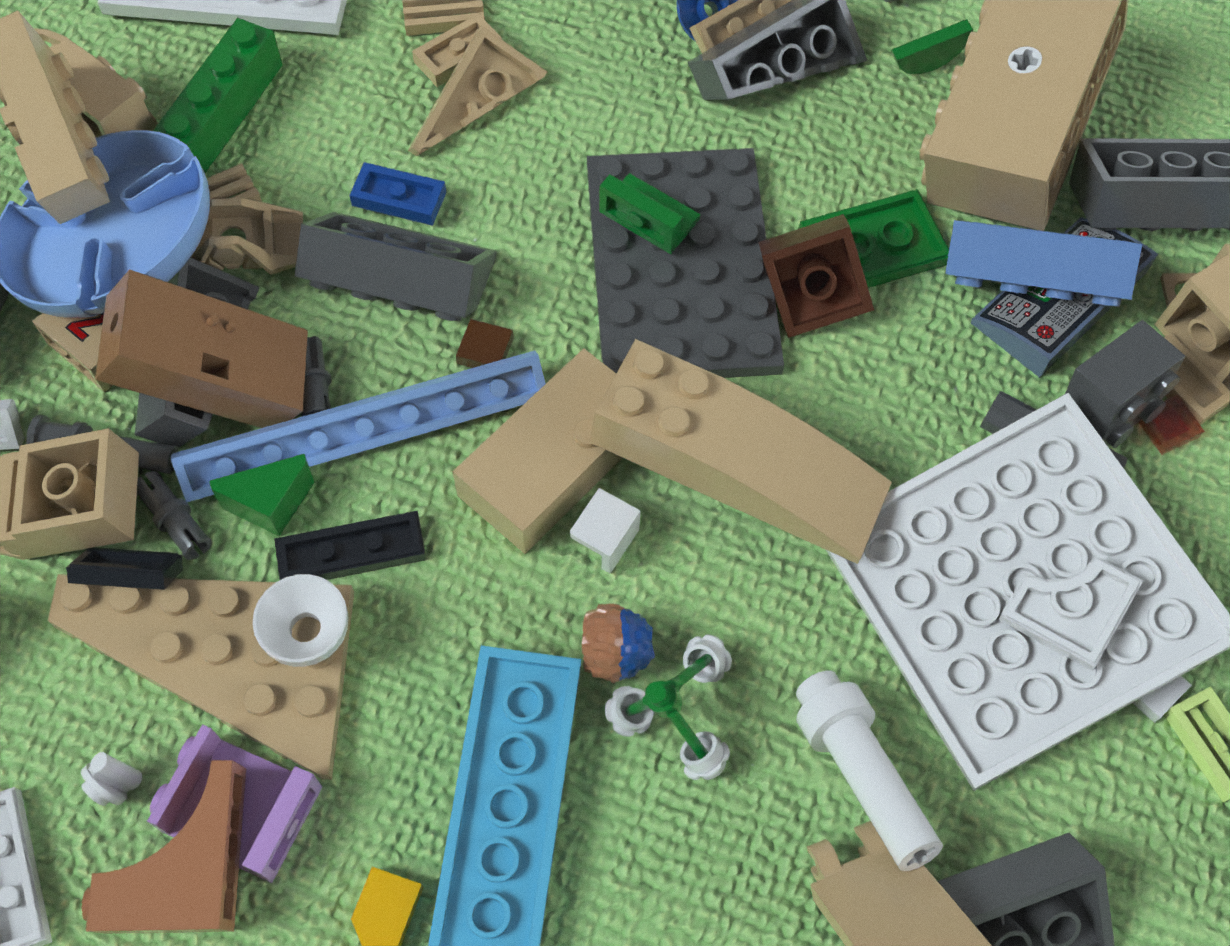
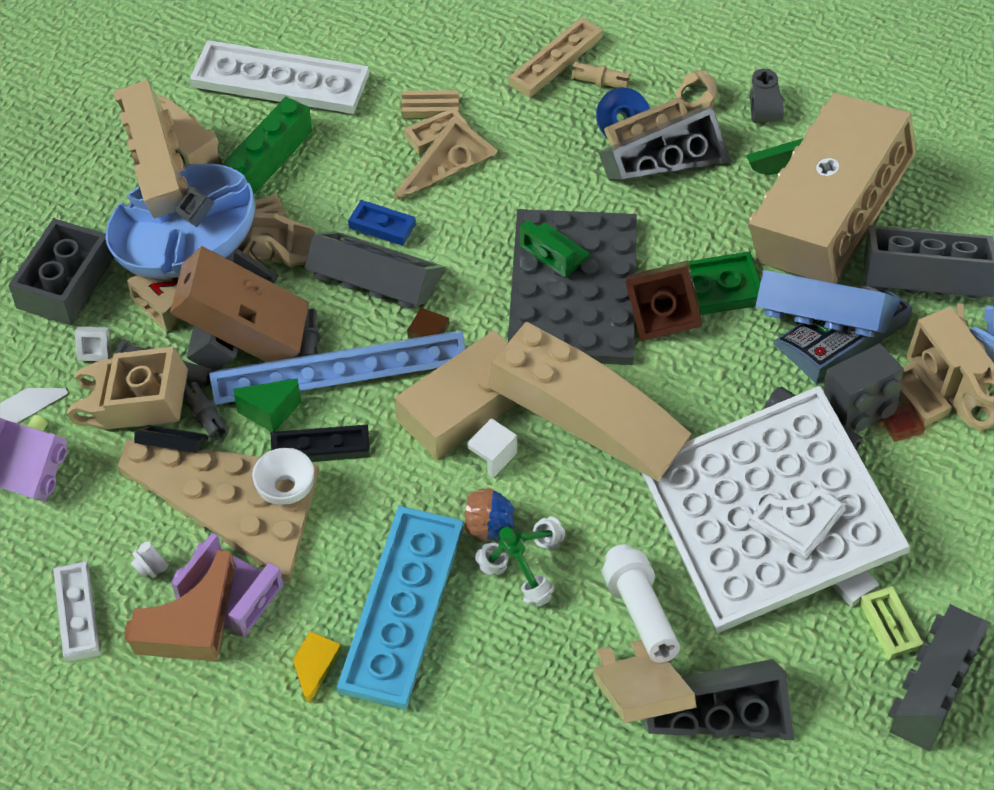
camera: 10 degrees right, 10 degrees down
none -> dark grey tile [174,186,215,227]

